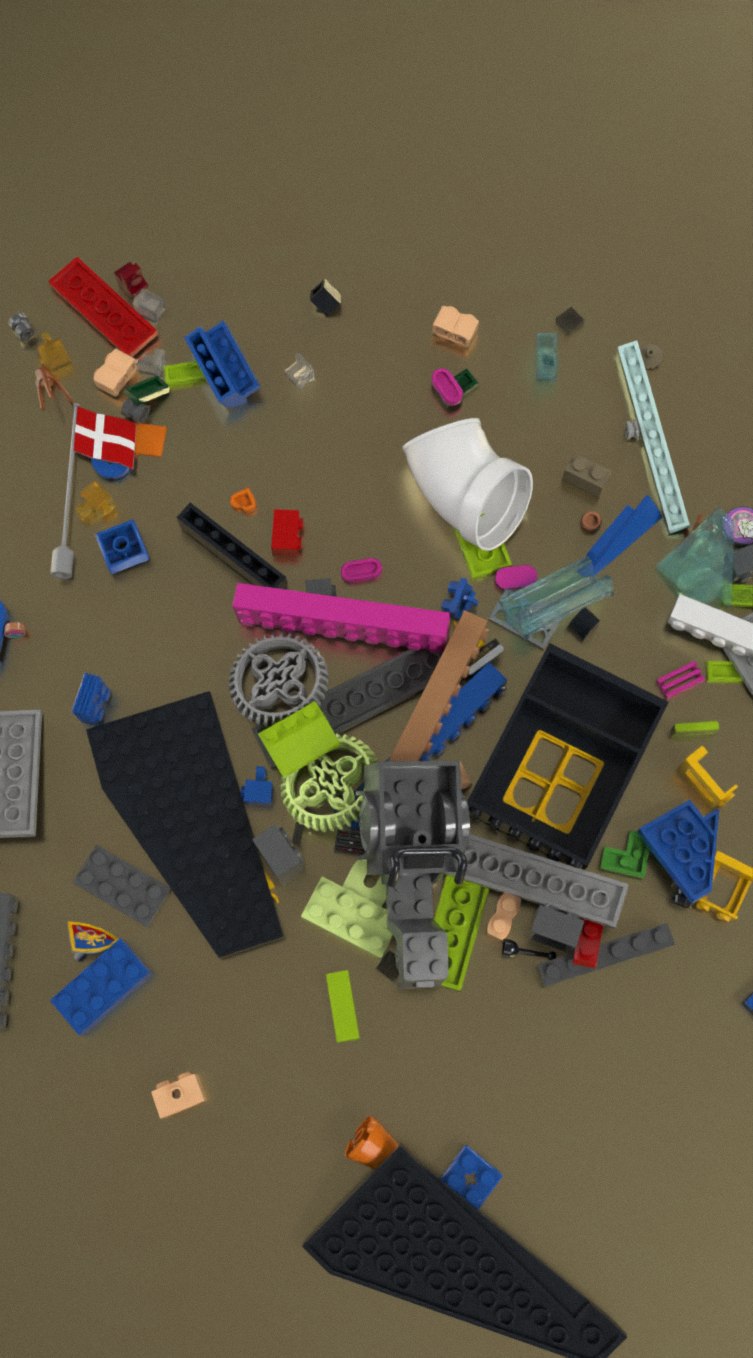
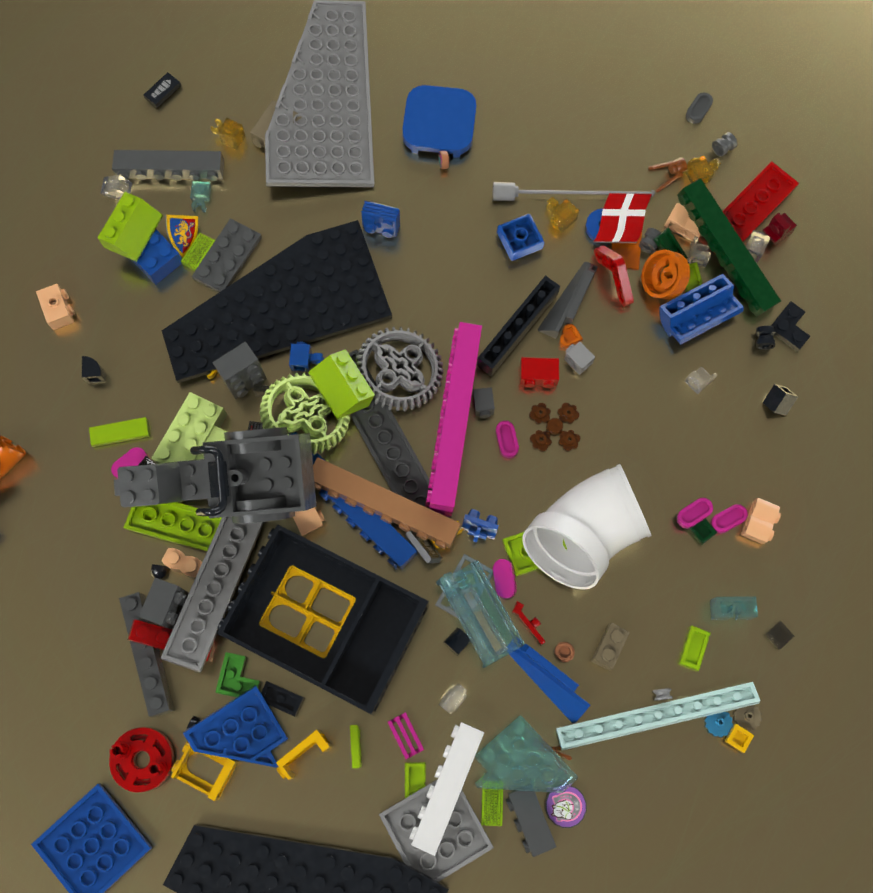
camera: 85 degrees right, 0 degrees up
none -> black brick [82,356,106,384]
none -> lime slope [98,192,163,262]
none -> clear brick [101,174,132,200]
none -> red piece [109,727,174,792]
none -> dark pink tile [111,447,148,479]
none -> lime tile [181,233,215,271]
none -> clear light blue plate [190,181,211,213]
none -> black plate [261,681,304,717]
none -> clear brick [439,683,468,715]
none -> red piece [512,601,546,645]
none -> reddish brown plant [529,403,580,451]
none -> dark grey wedge [538,262,598,339]
none -> light grey brick [564,342,595,375]
none -> red beam [594,245,634,307]
none -> orange piece [641,249,690,300]
none -> dark green brick [677,178,781,317]
none -> lime tile [678,626,711,671]
none -> dark azure piece [704,712,733,737]
none -> dark pink tile [710,504,748,534]
none -> yellow plate [724,724,754,753]
none -> black wheel [756,326,775,350]
none -> black plate [771,301,810,352]

